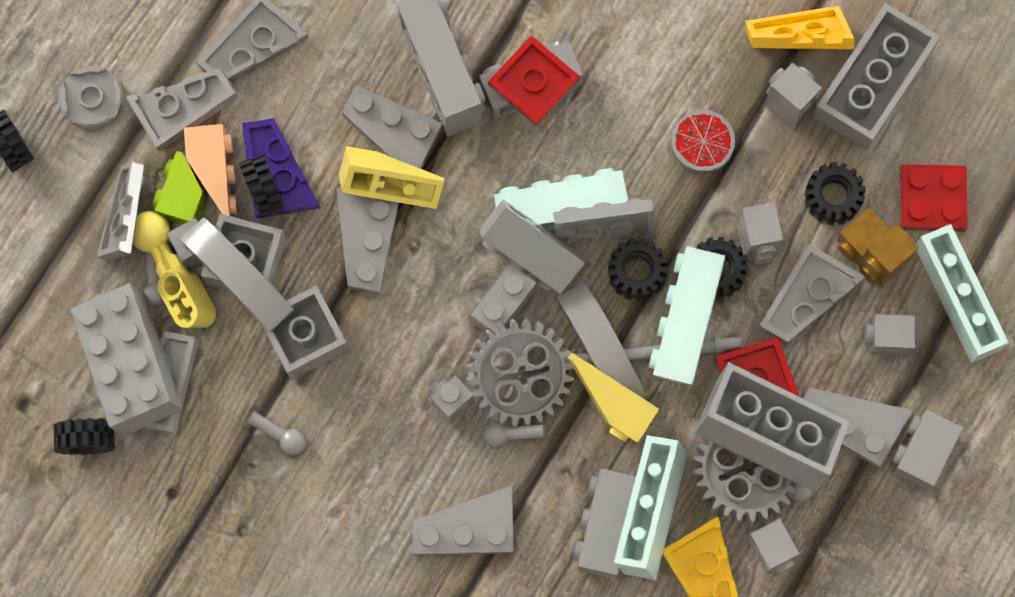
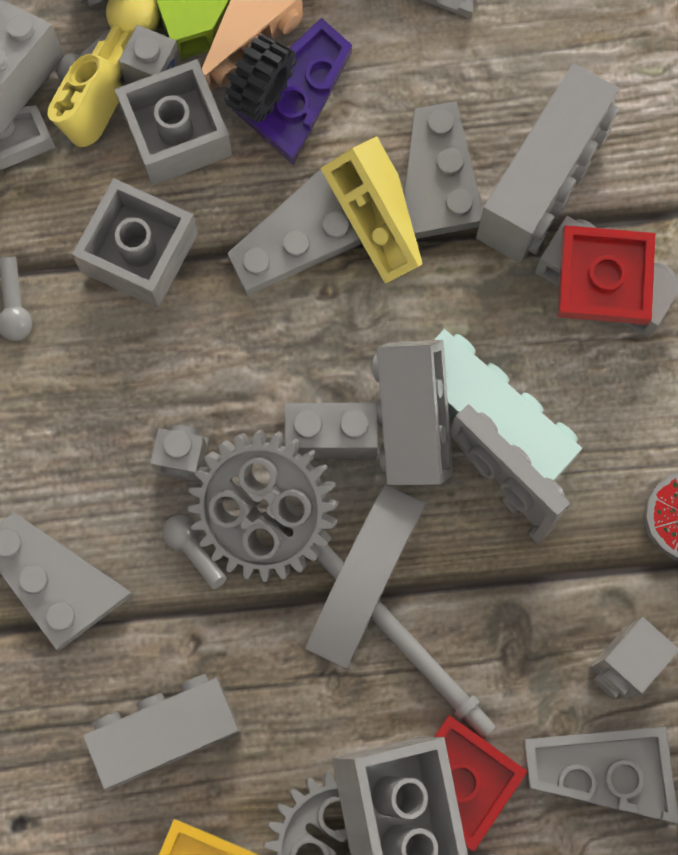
camera: 50 degrees right, 0 degrees up
light grey slope [180,217,294,333] -> none
light yellow slope [568,352,659,443] -> none
black tyre [608,238,668,301] -> none
light aqua brick [614,435,688,580] -> none
light aqua brick [649,246,725,387] -> none
black tyre [697,237,748,300] -> none

